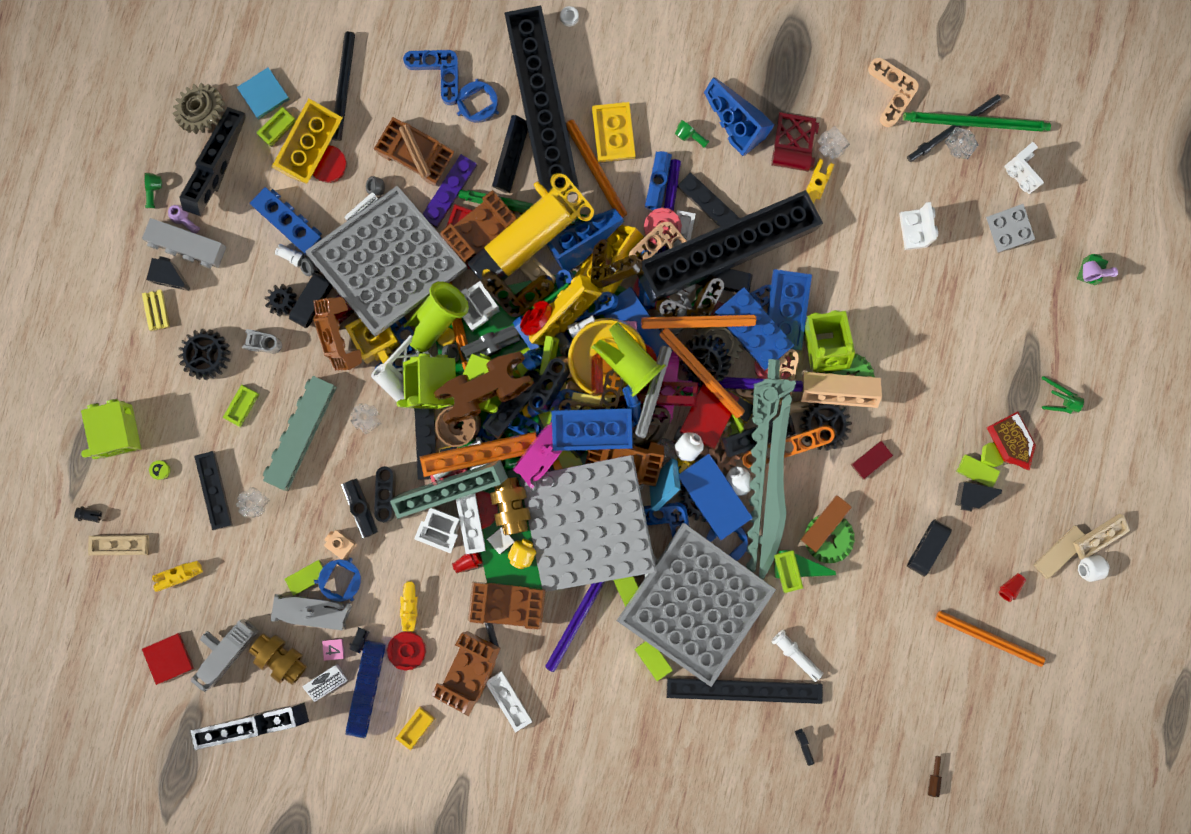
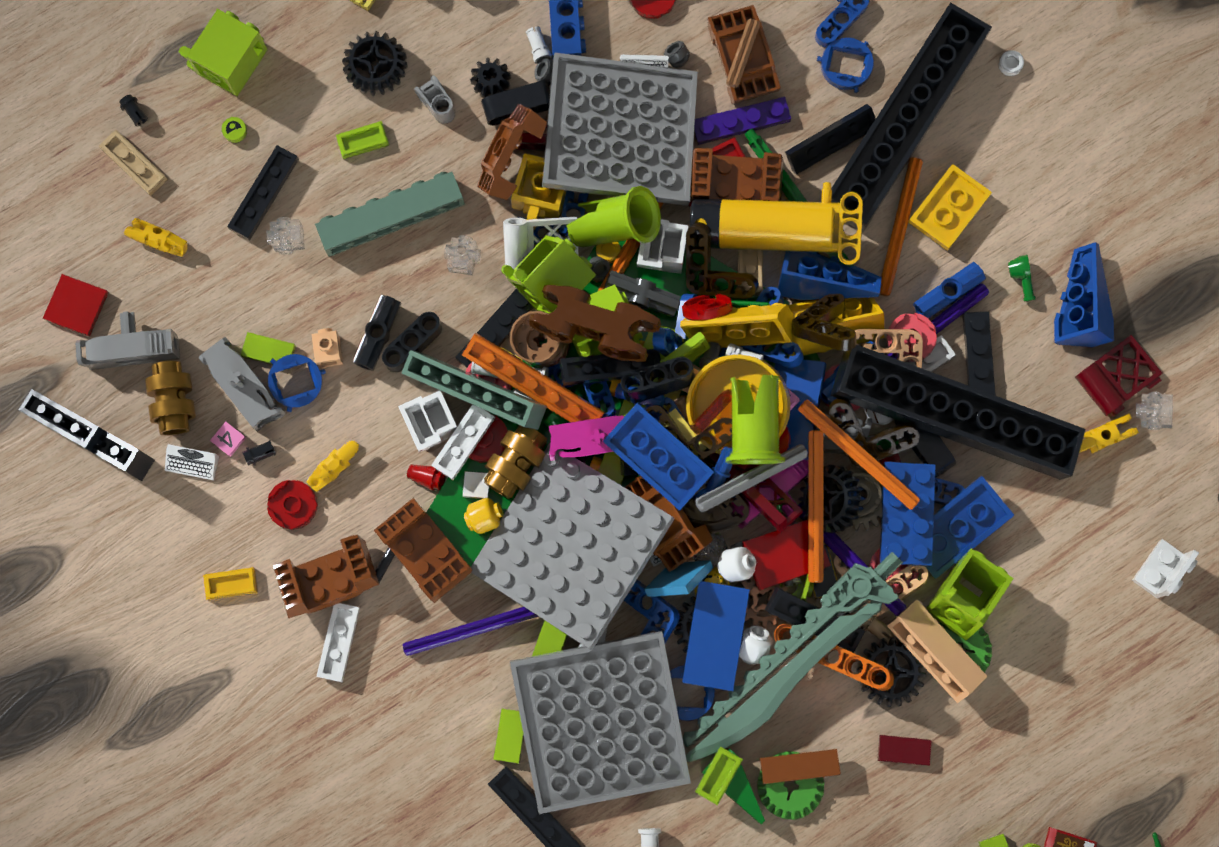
camera: 50 degrees right, 5 degrees down
clear blue beam [345,640,386,739] -> none

